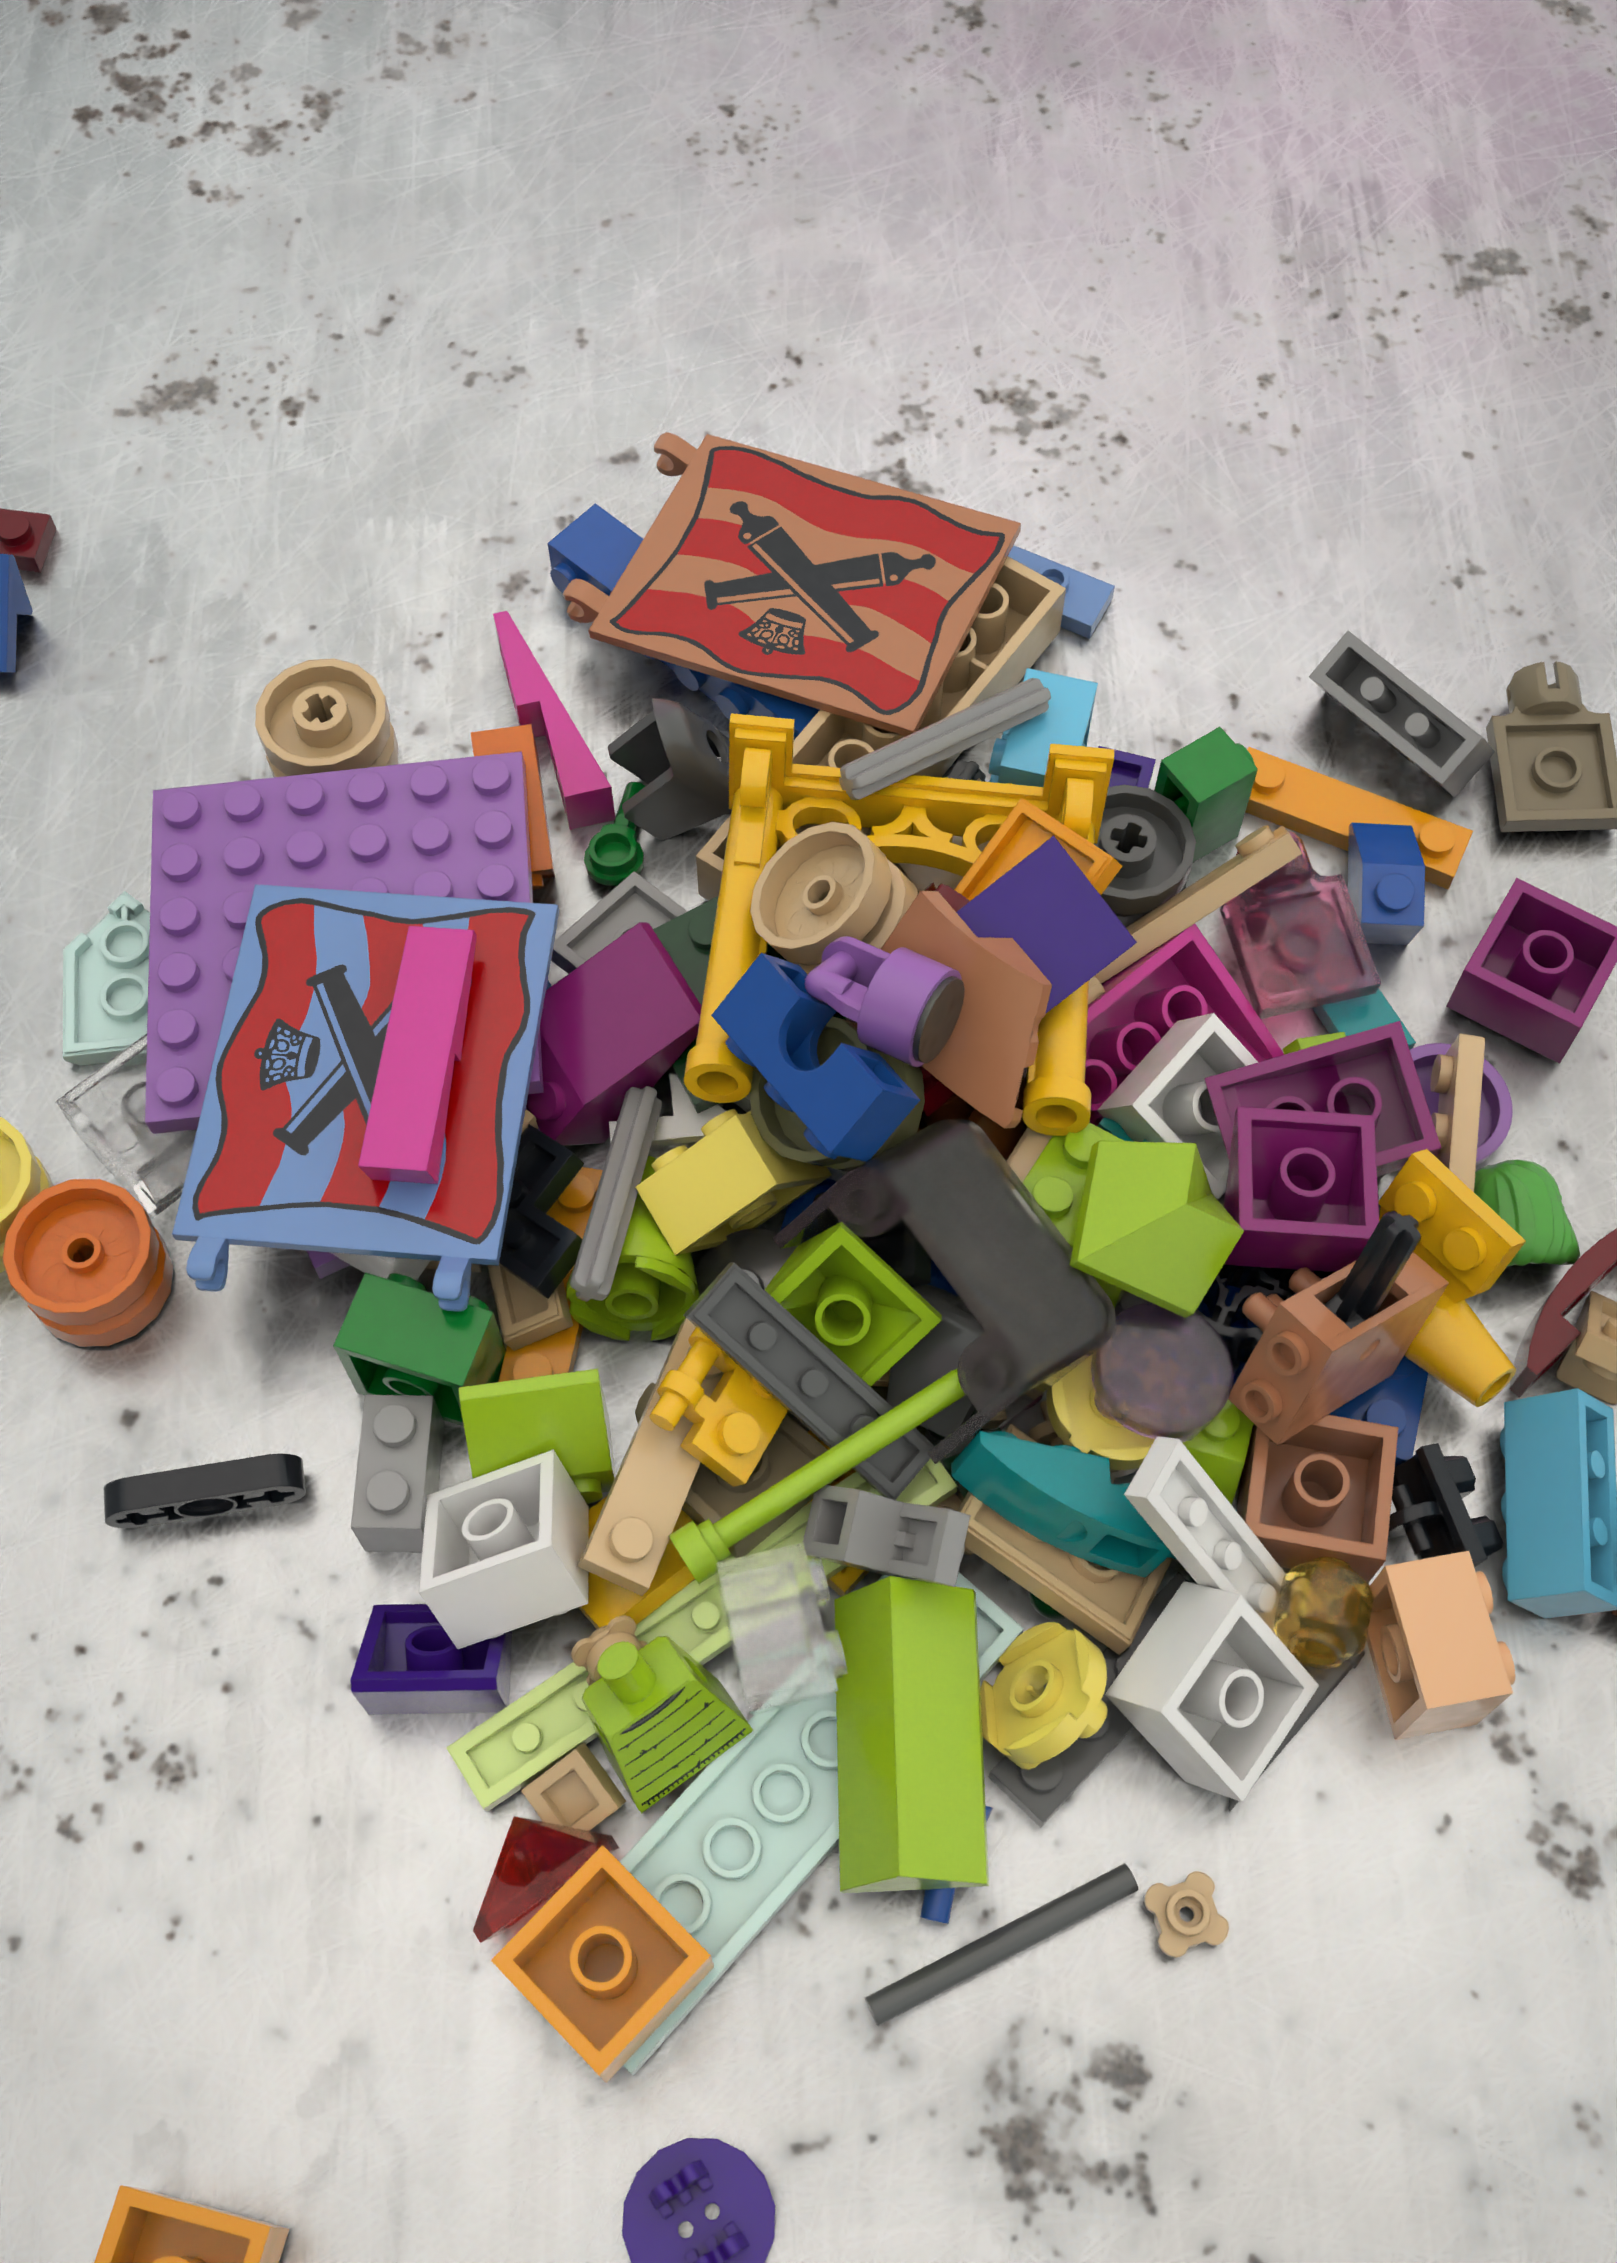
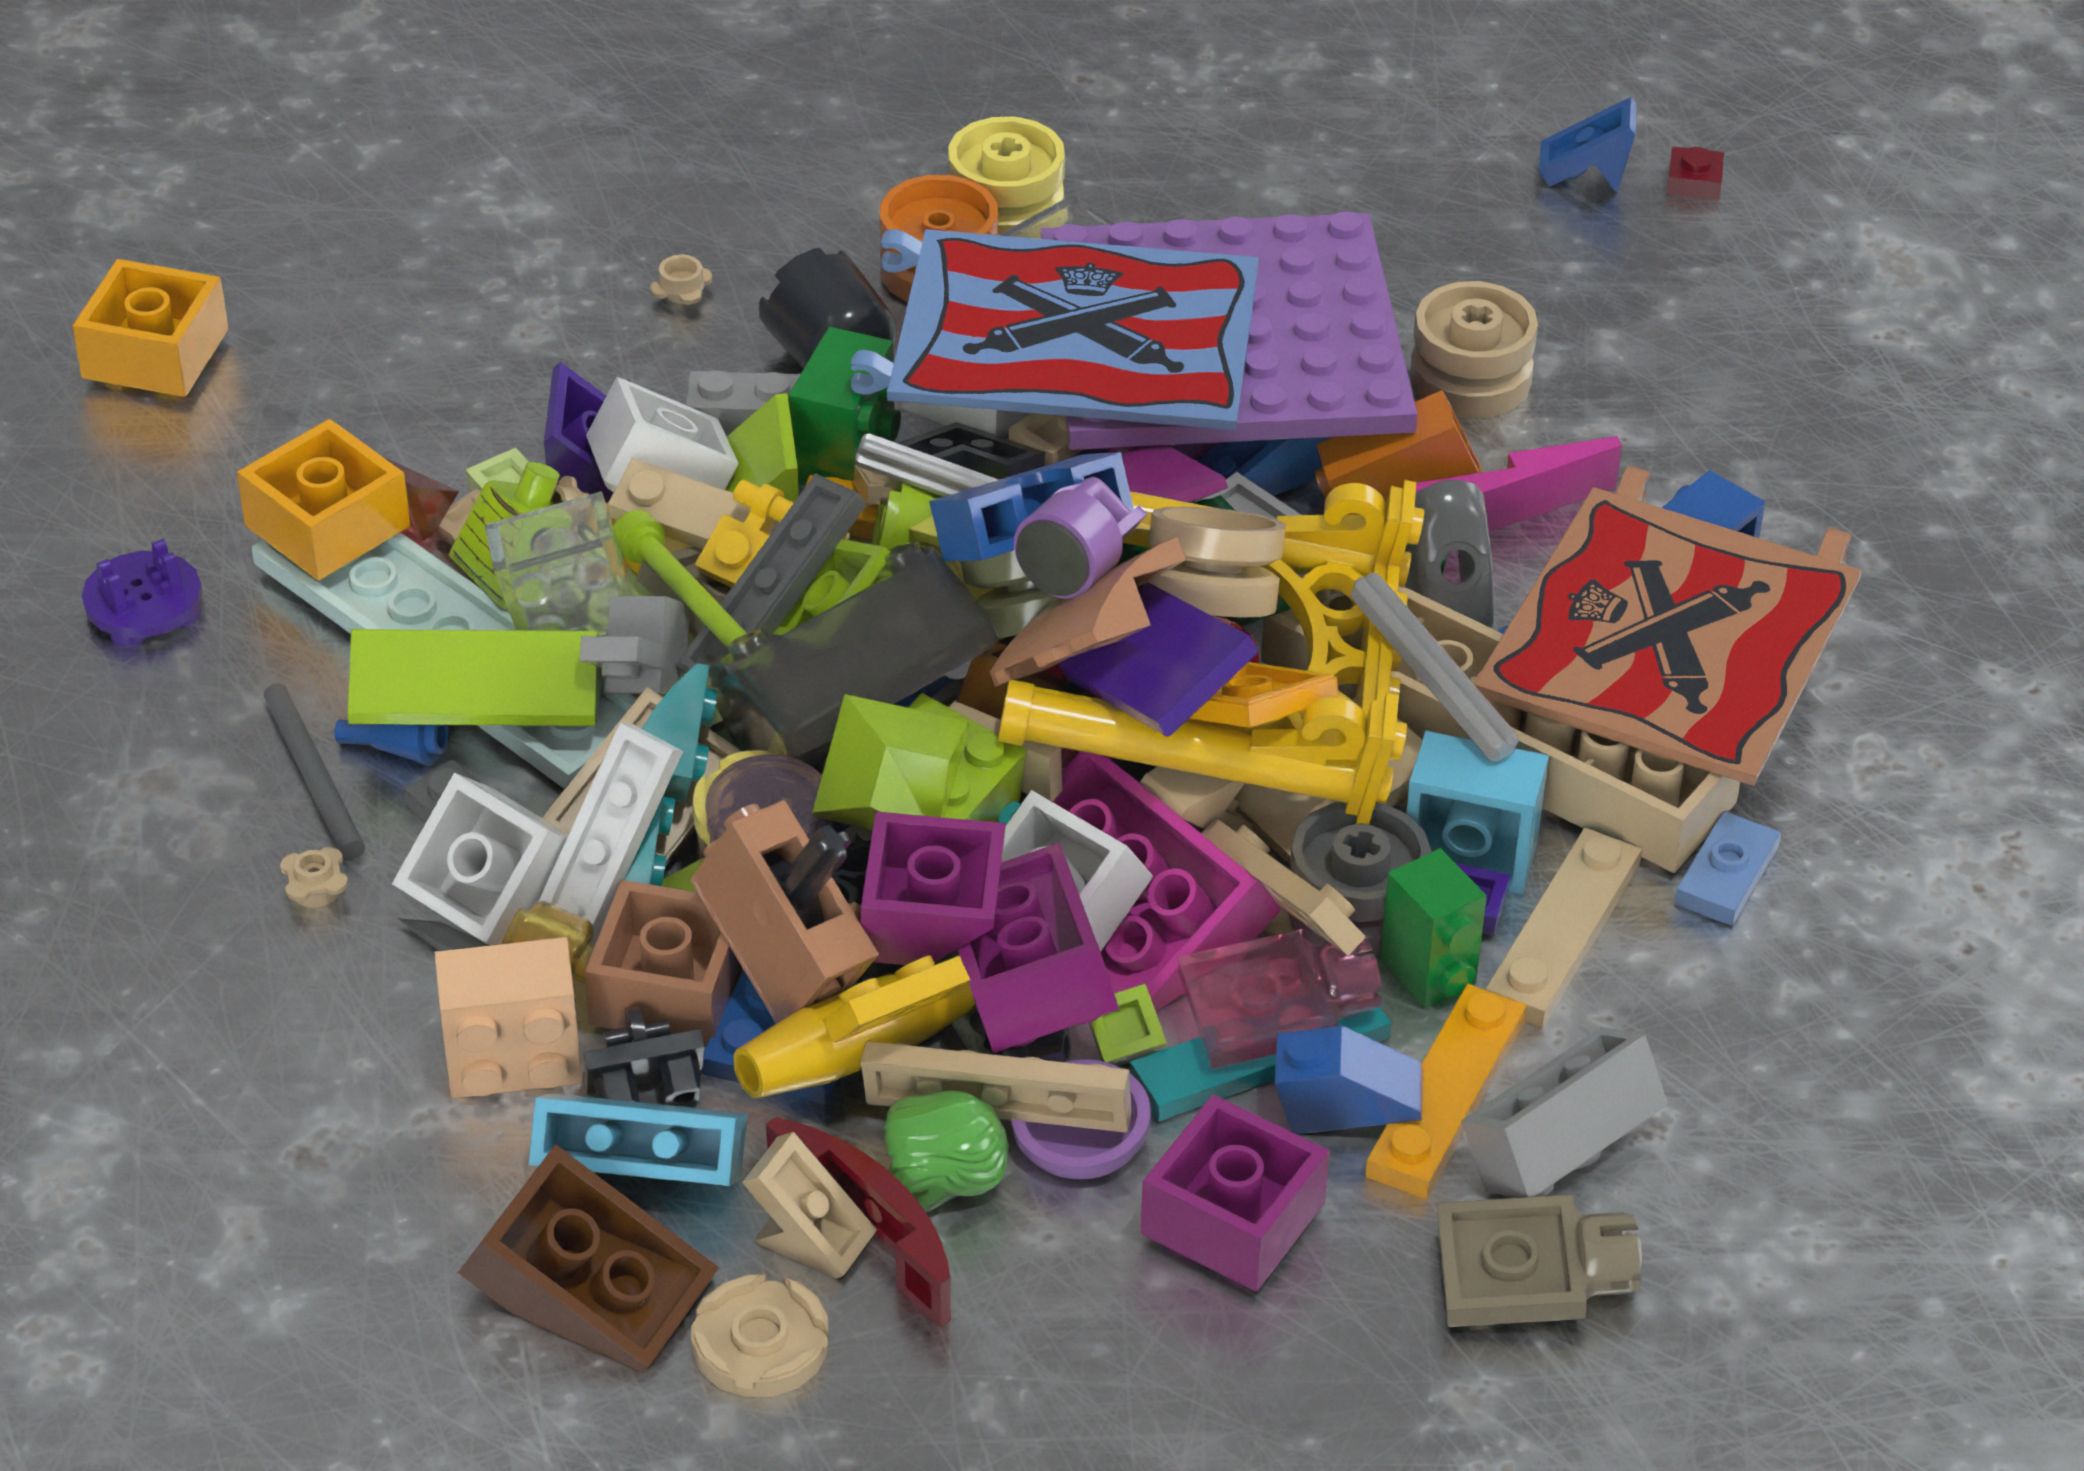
camera: 90 degrees right, 20 degrees down
black beam [103,1454,306,1529] -> none
dark pink slope [358,926,477,1184] -> none
light yellow plate [980,1622,1107,1770] -> none
none -> tan plate [650,255,713,304]
none -> black cylinder [759,248,896,370]
none -> tan plate [1485,827,1642,1029]

